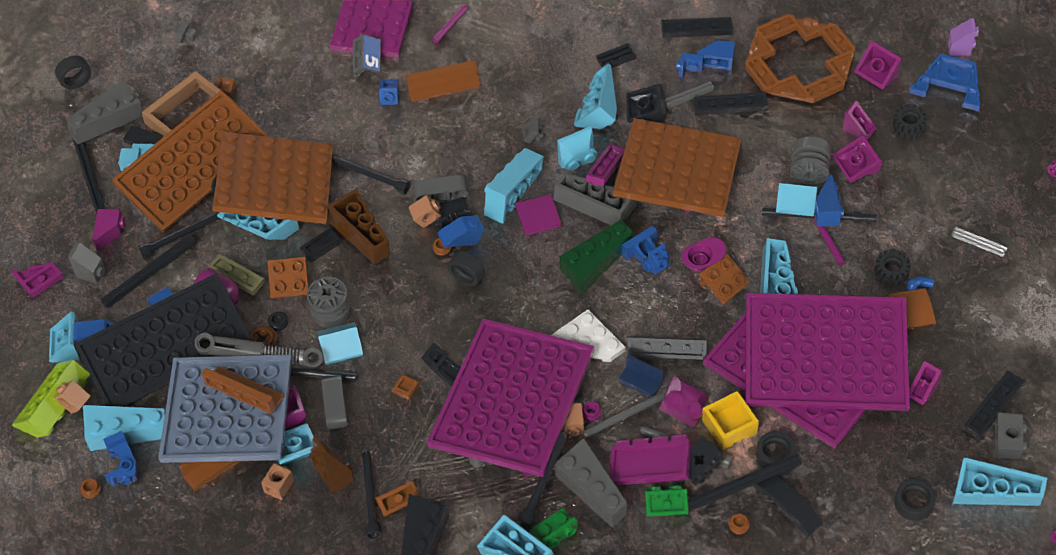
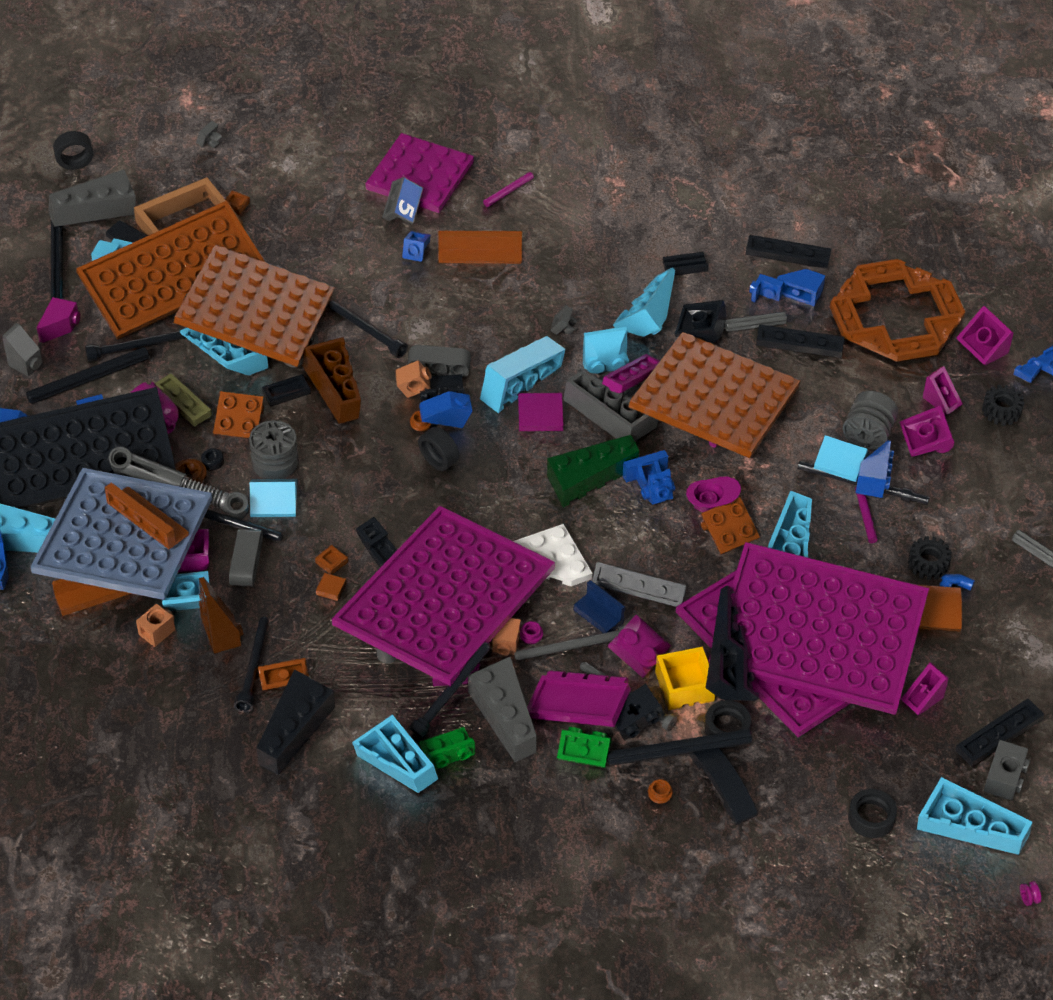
camera: 10 degrees right, 5 degrees down
none -> dark orange tile [316,573,347,601]
none -> black wedge [706,585,759,701]

